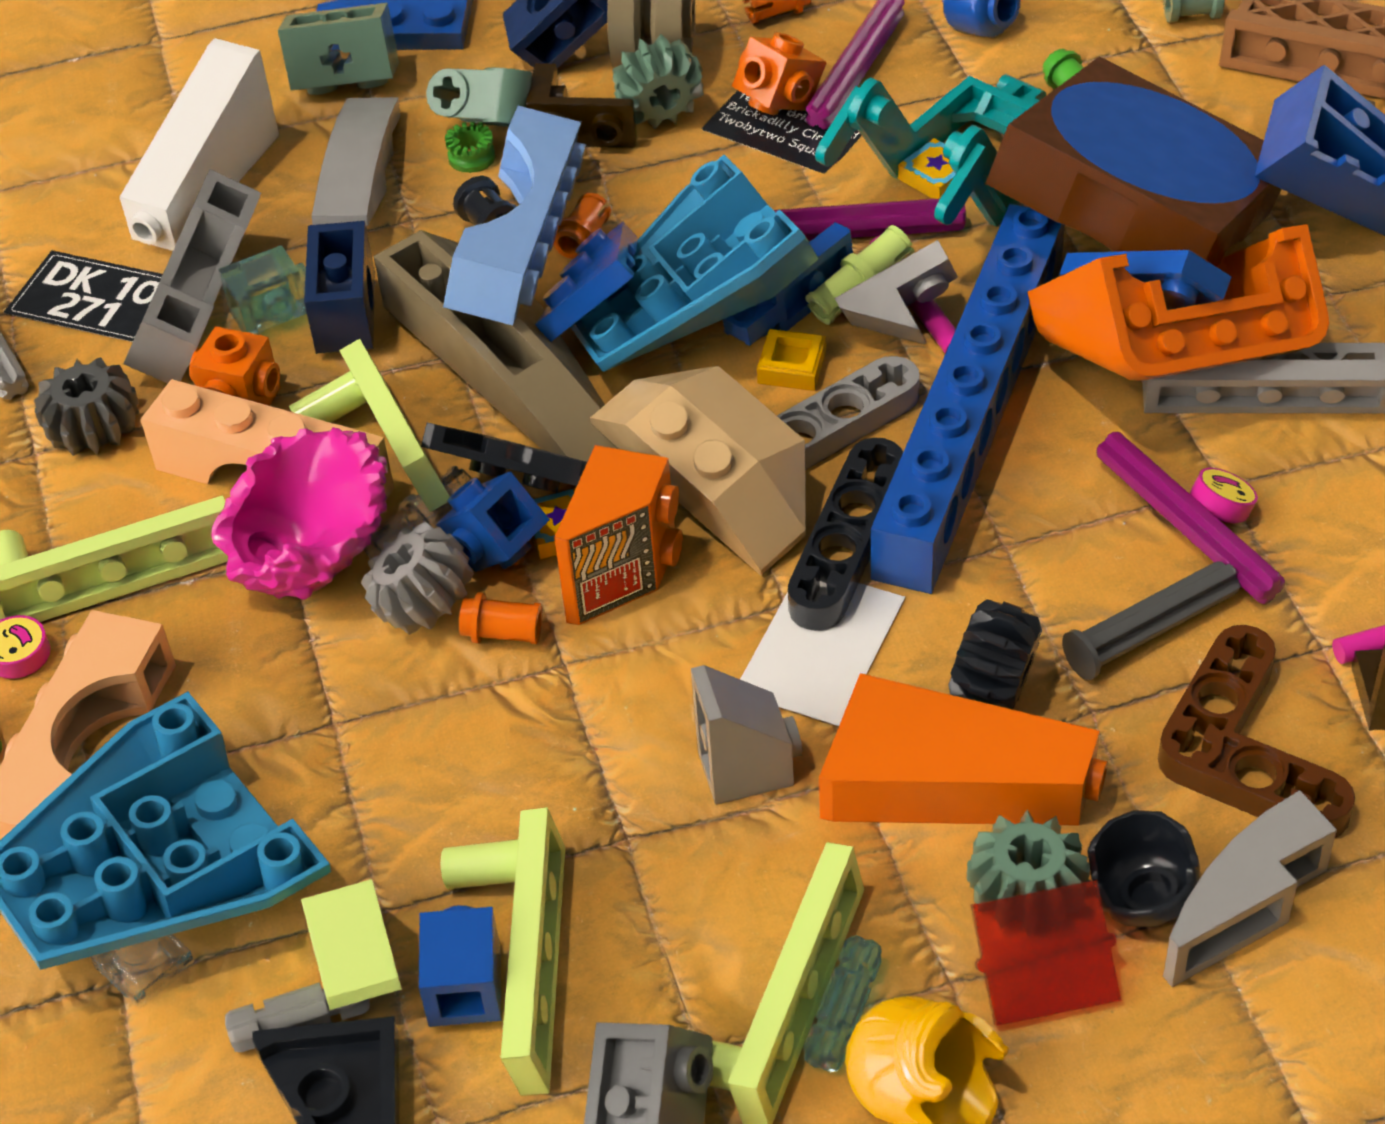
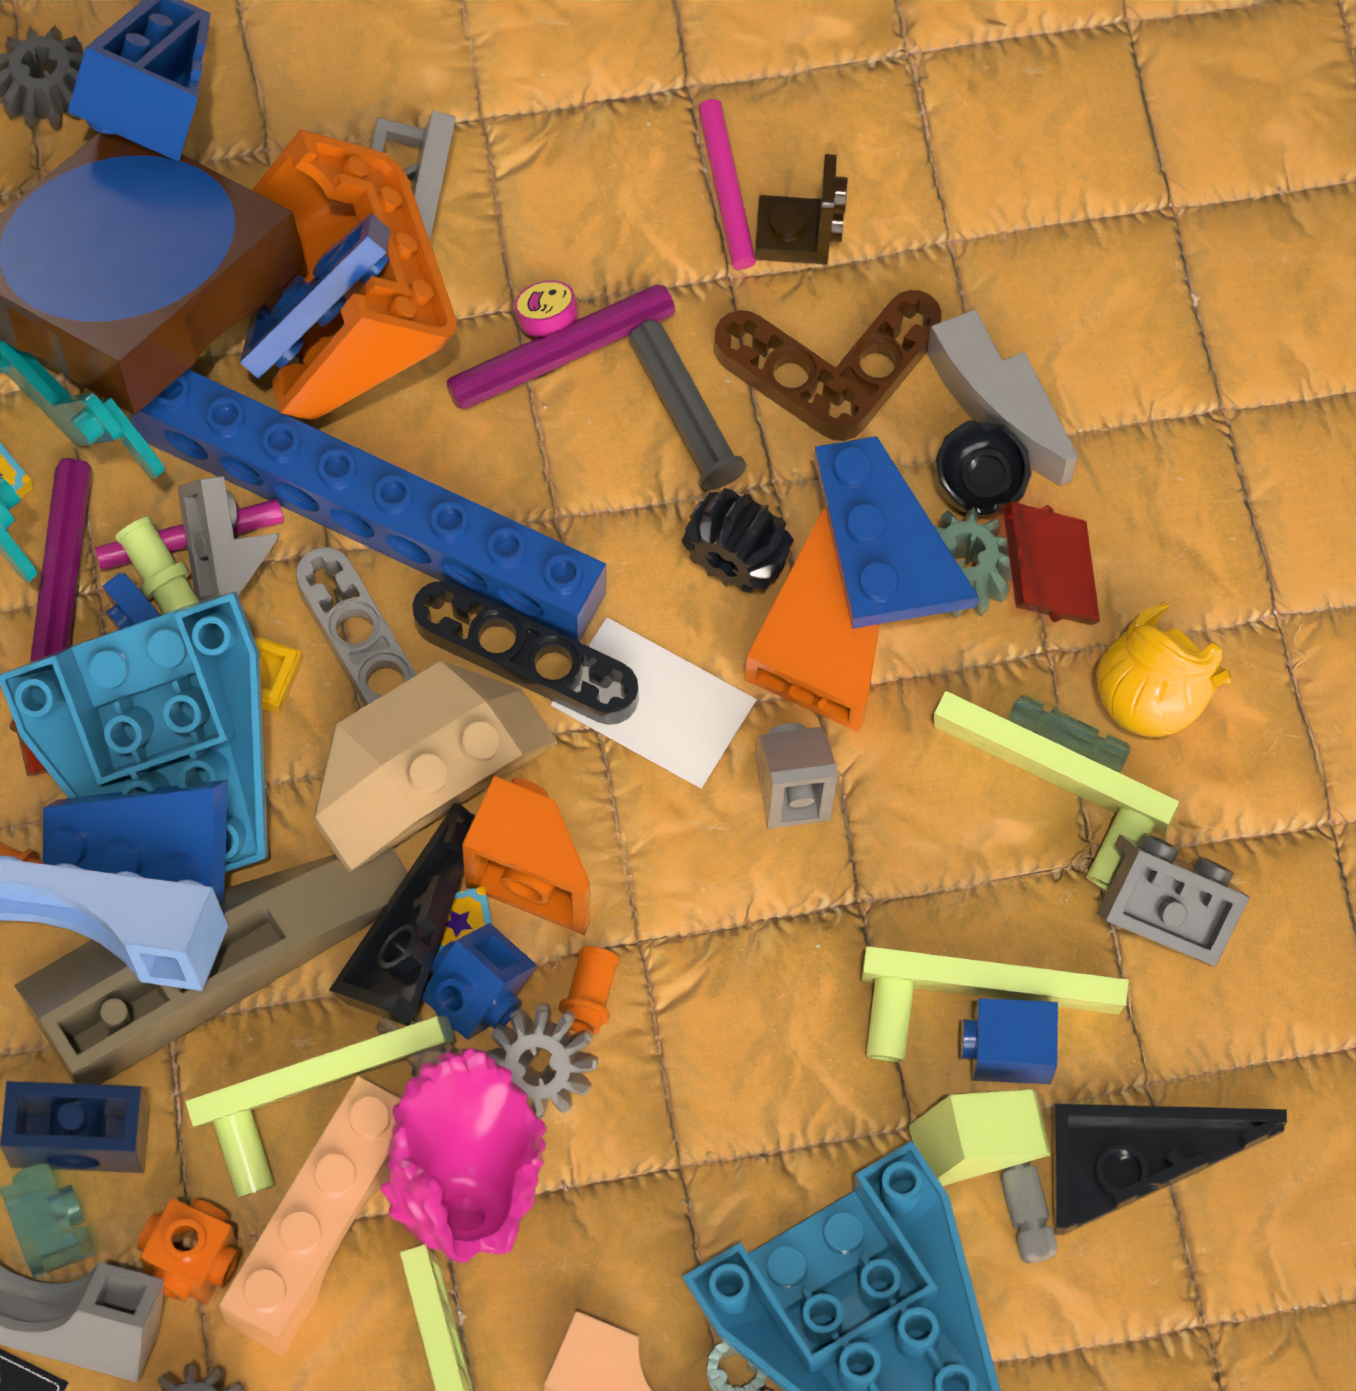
camera: 90 degrees left, 20 degrees up
none -> blue wing [814,436,979,629]

